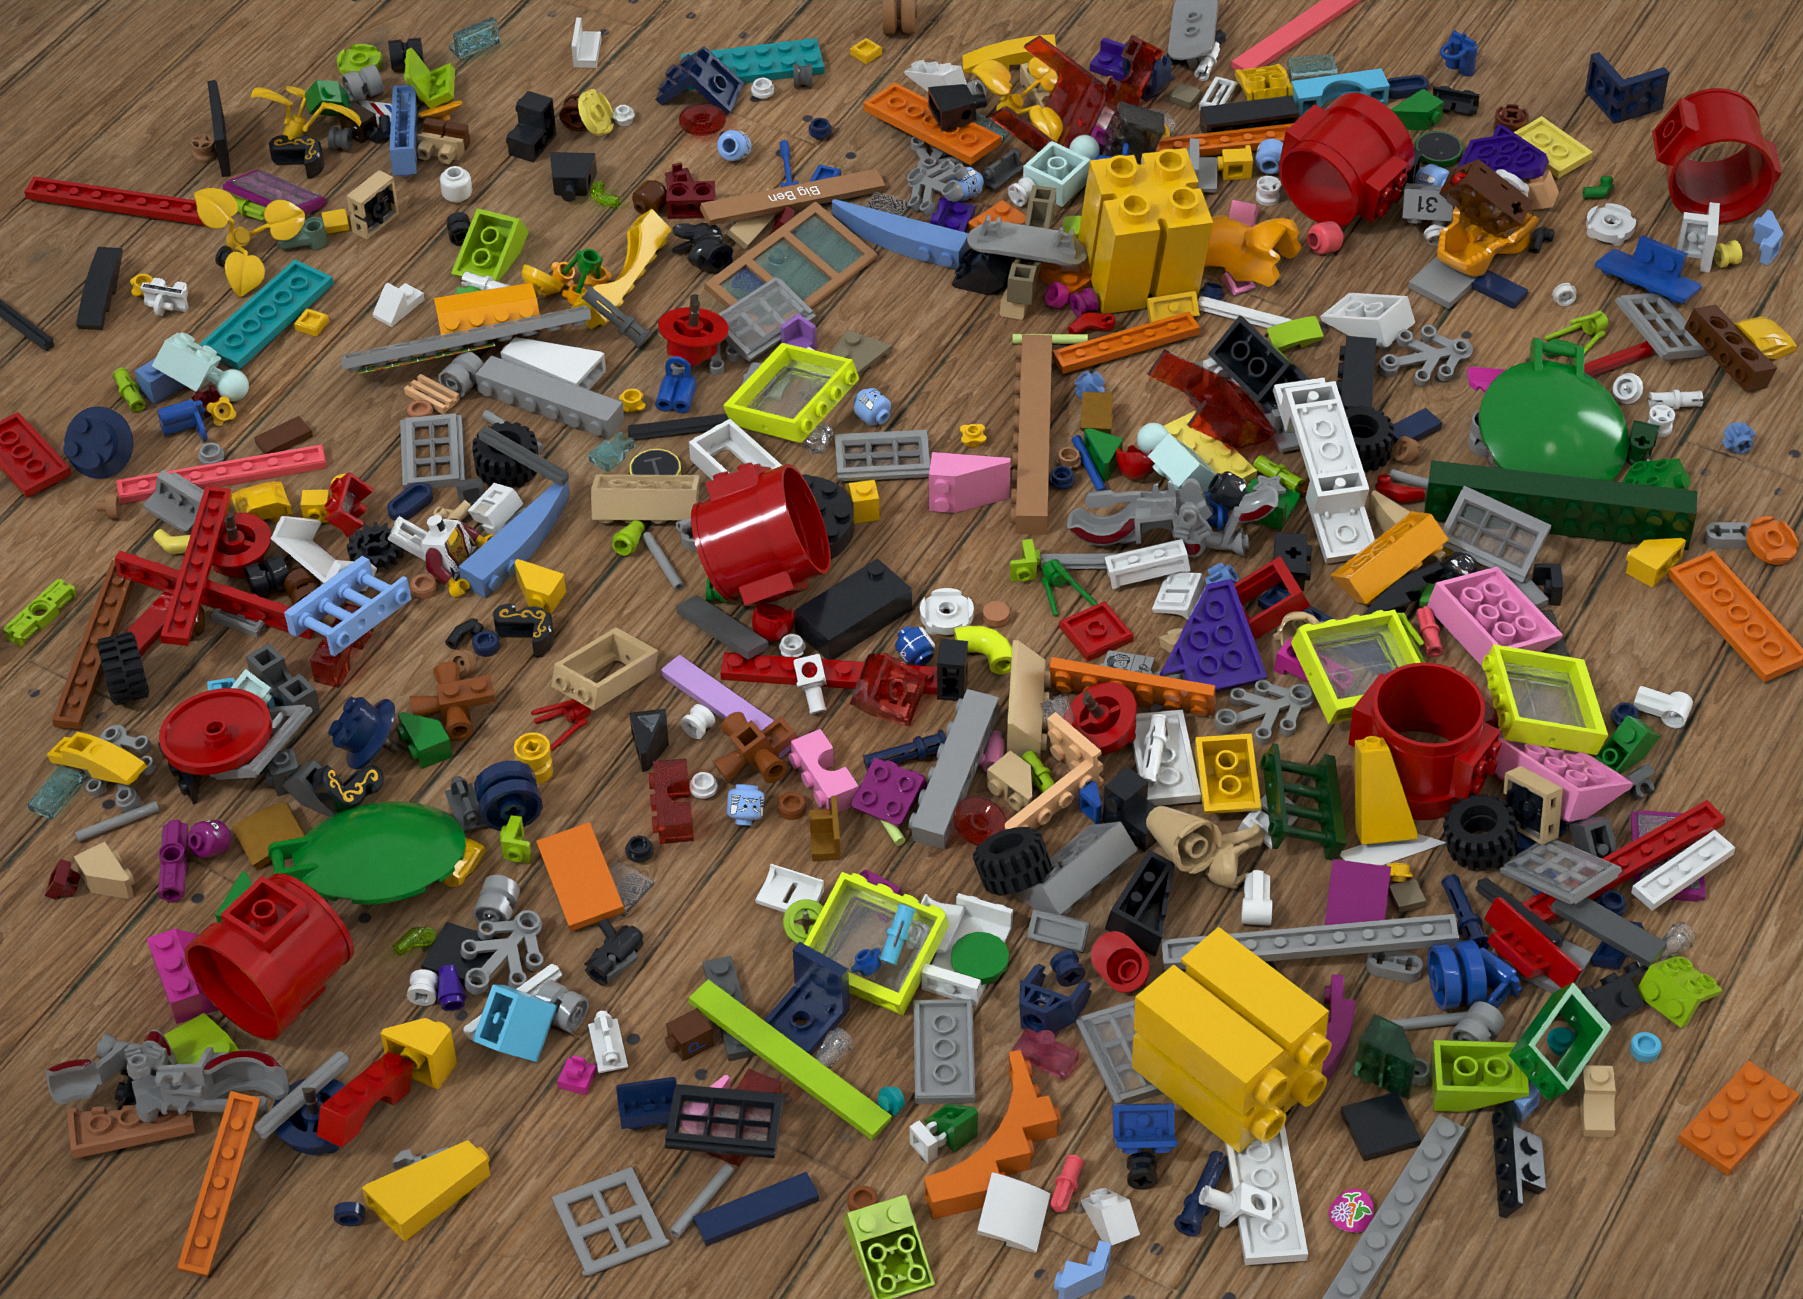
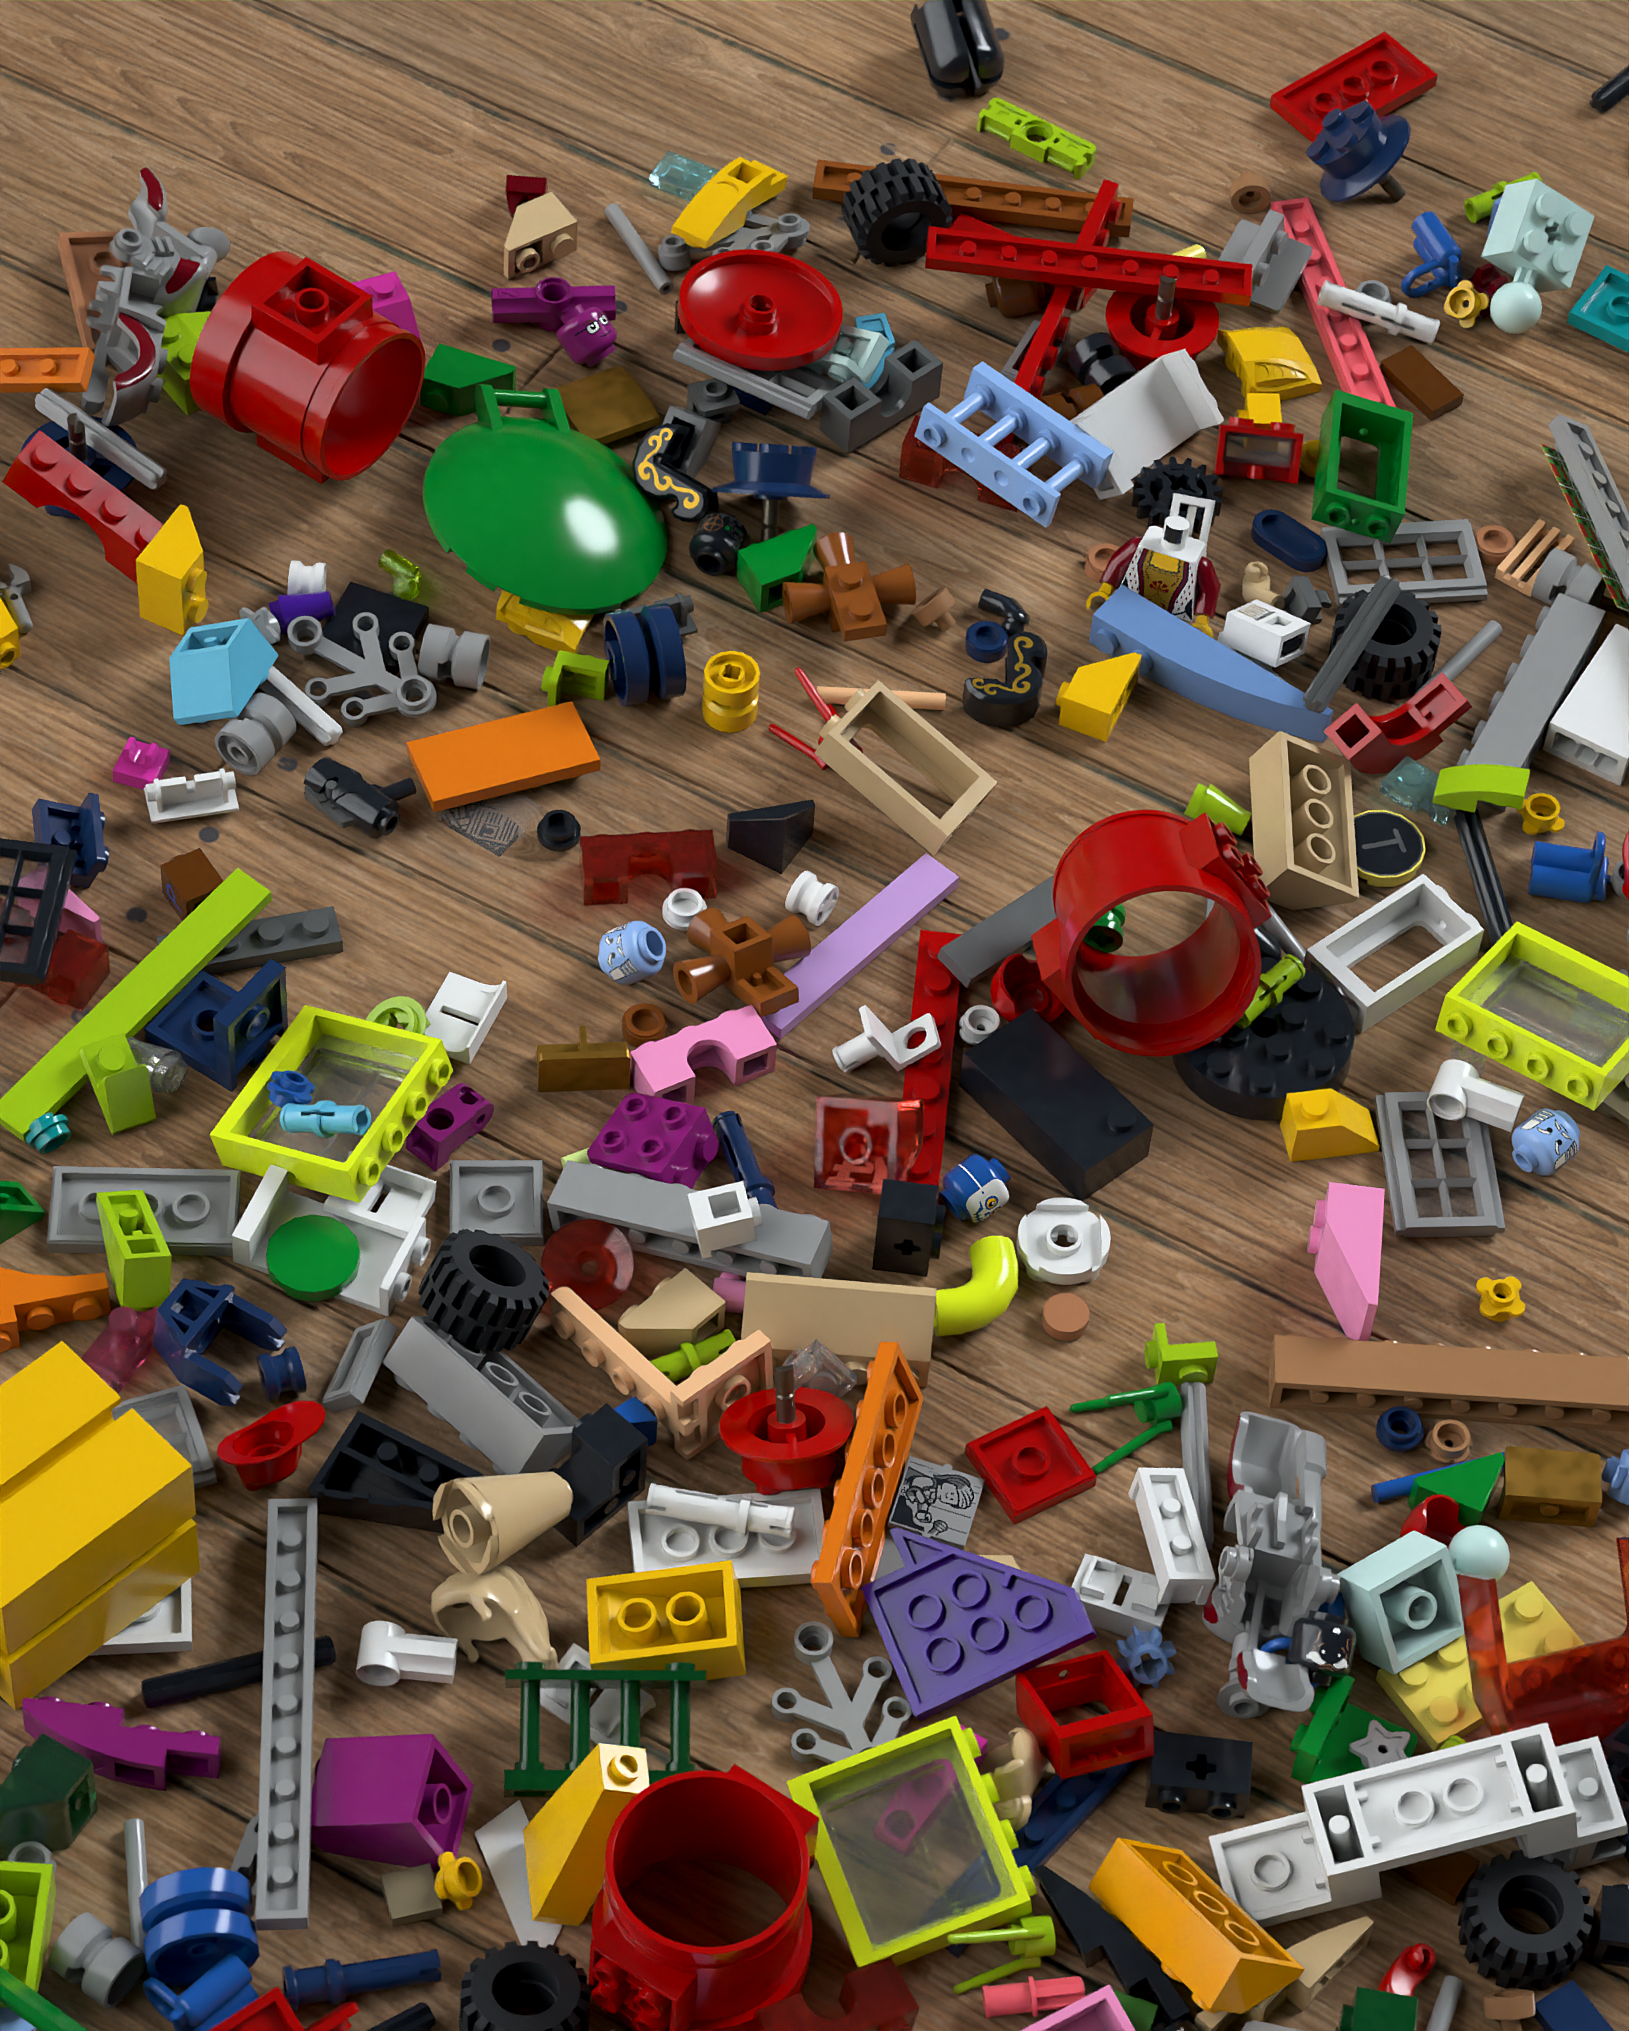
camera: 85 degrees right, 5 degrees up
none -> lime slope [79,1032,156,1135]
none -> lime slope [96,1190,172,1312]
none -> light grey plate [239,607,280,645]
none -> light grey tile [450,1160,543,1246]
none -> white brick [687,1181,763,1259]
none -> black head [689,513,750,576]
none -> light nougat bar [817,686,946,710]
none -> green piece [1311,389,1413,543]
none -> white pin [1317,280,1440,345]
none -> red arch [1324,672,1472,774]
none -> white piece [1427,1059,1525,1132]
none -> lime slope [1432,764,1530,813]

